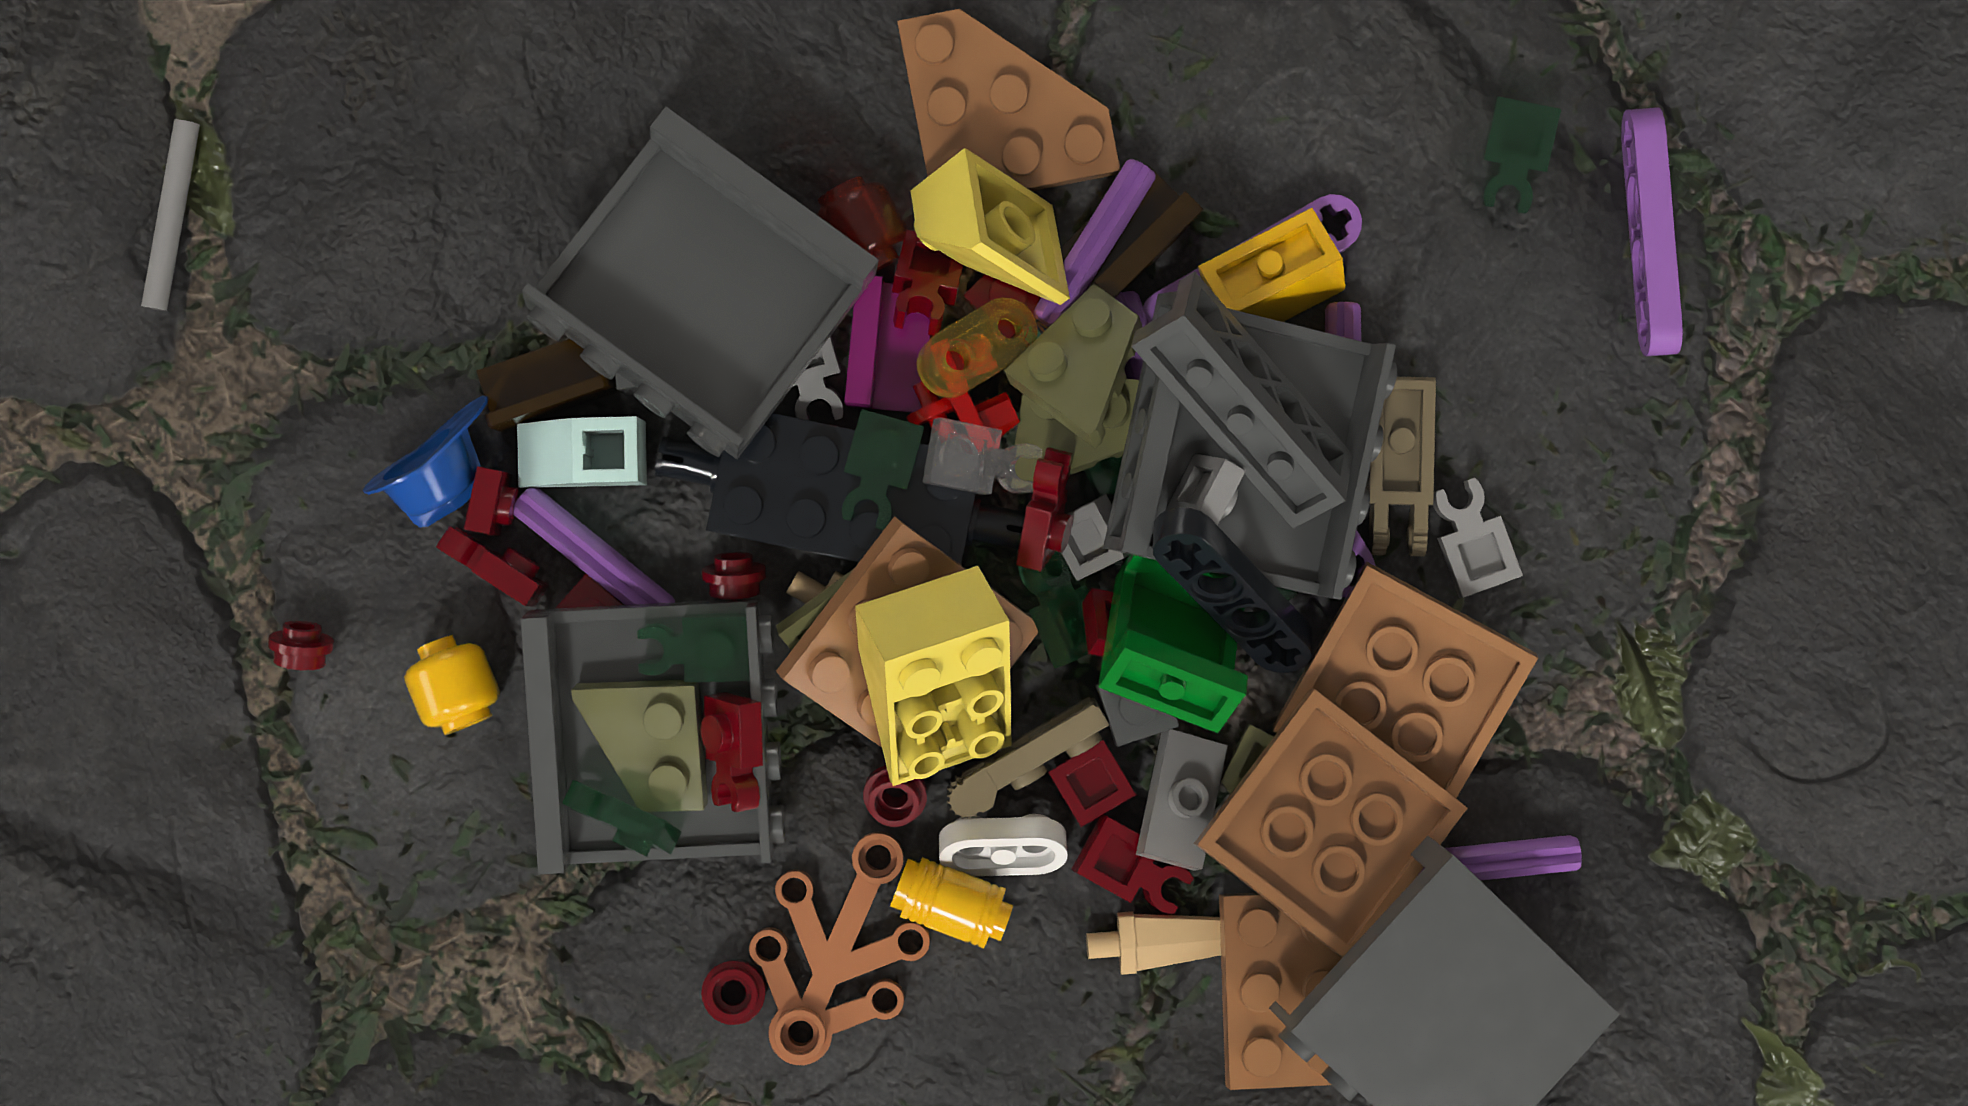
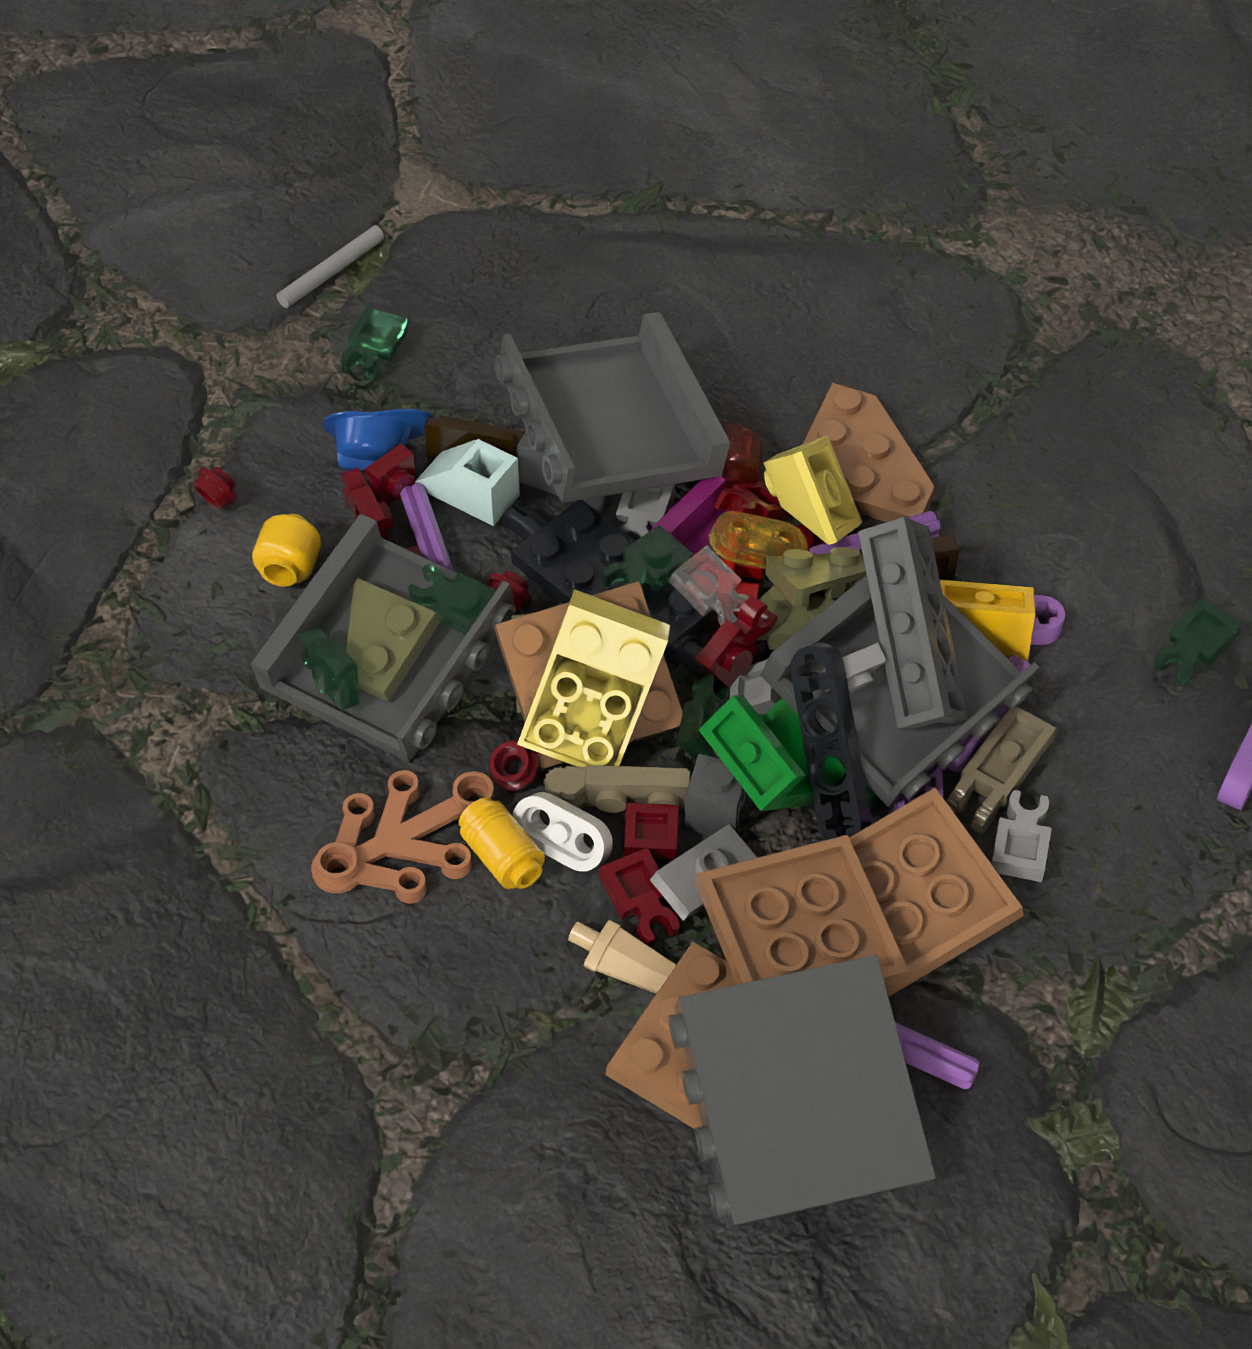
camera: 30 degrees right, 35 degrees down
dark red plate [701,692,763,812] -> none
dark red plate [701,960,766,1025] -> none
none -> clear green plate [341,307,408,381]

